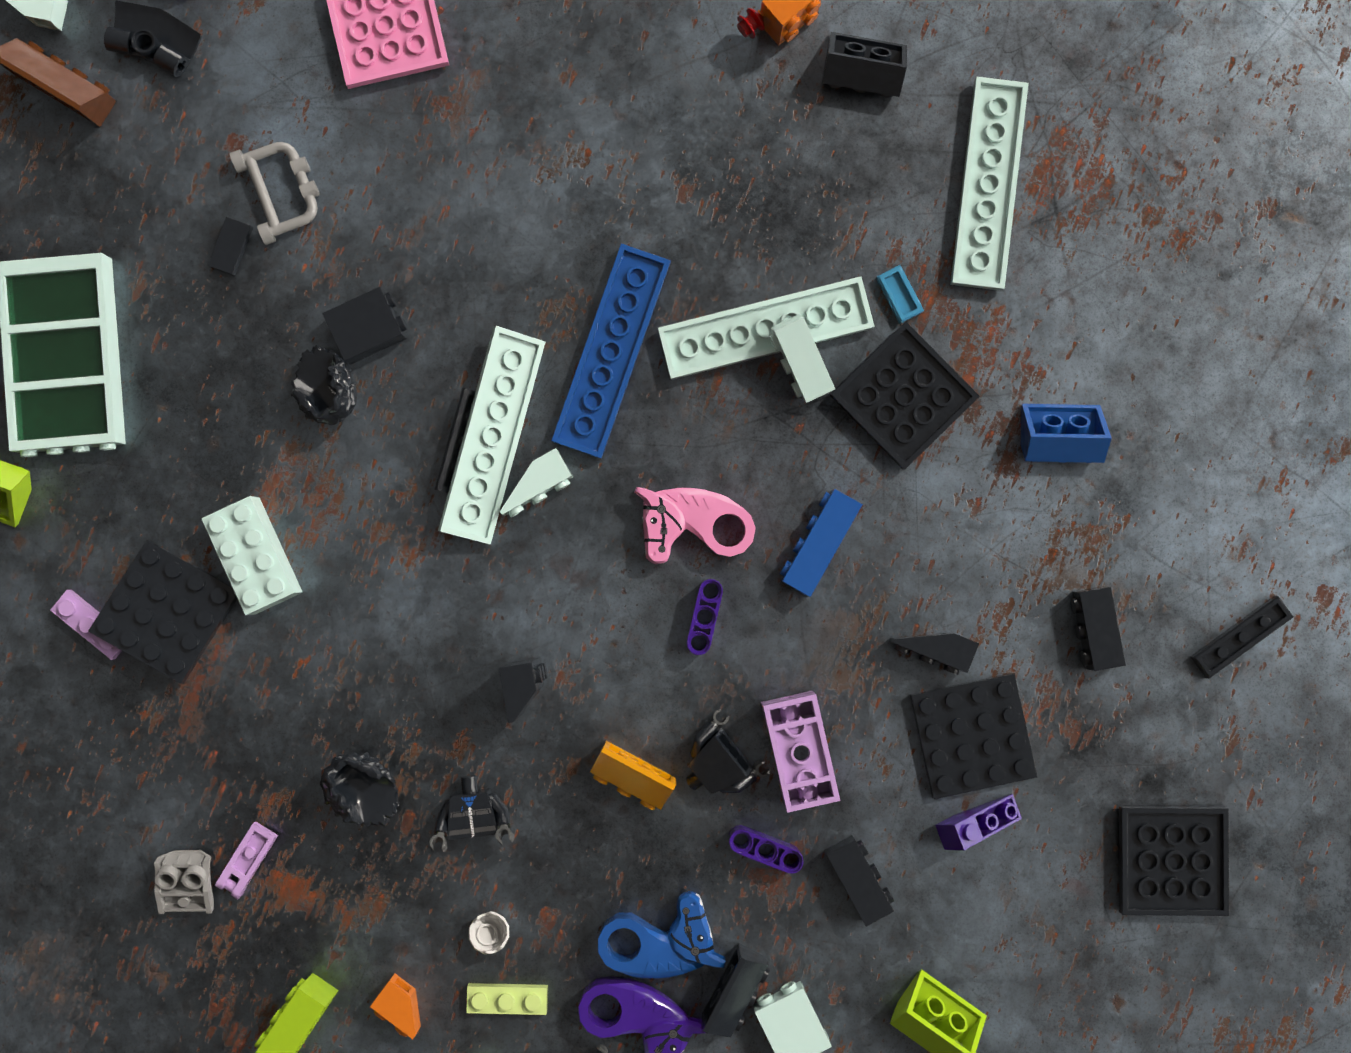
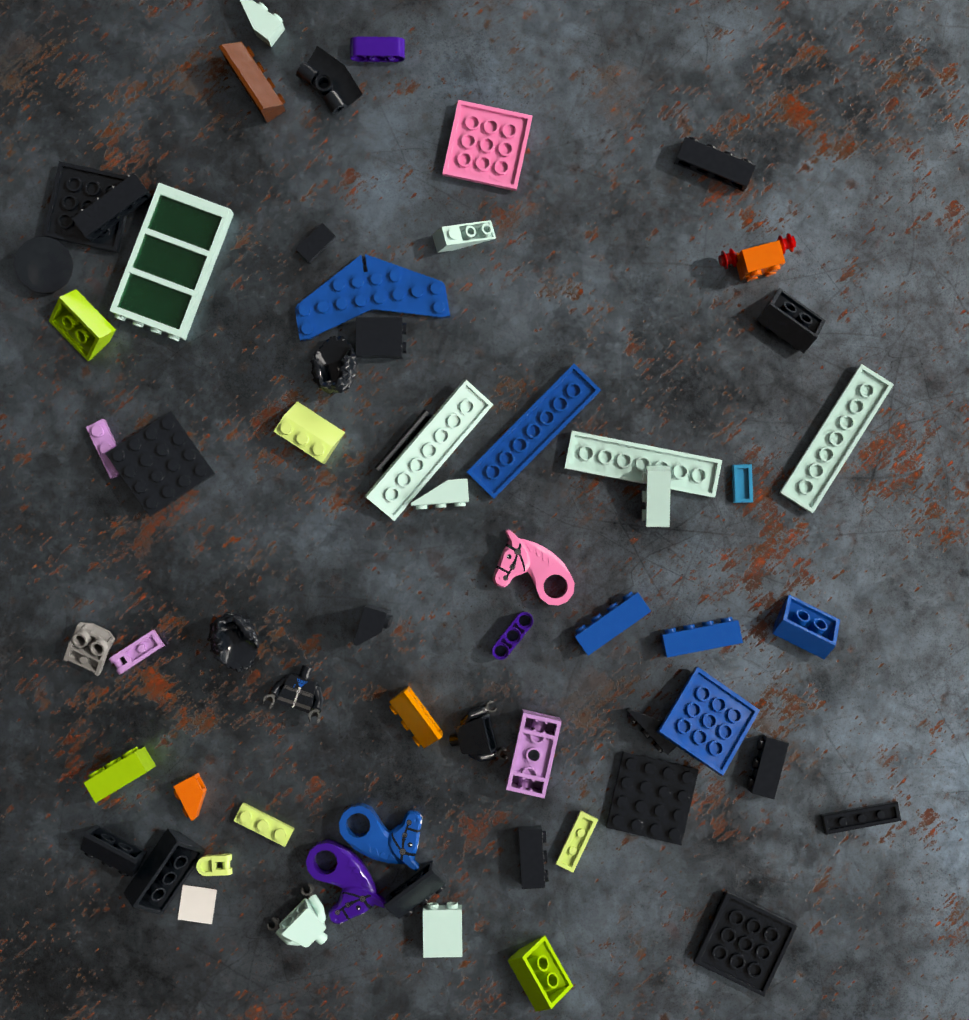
camera: 20 degrees right, 0 degrees up
light aqua brick [201,496,303,615] -> none
light grey bar [229,142,320,245] -> none
white hair [469,911,509,954] -> none
dark purple beam [728,825,804,874] -> none
black plate [830,322,980,470] -> none
dark purple slope [935,794,1022,851] -> none
none -> yellowish green slope [273,402,345,464]
none -> blue wing [295,254,450,341]
none -> light aqua slope [432,220,496,253]
none -> yellowish green plate [555,810,598,872]
none -> blue plate [657,667,760,776]
none -> blue brick [660,616,743,658]

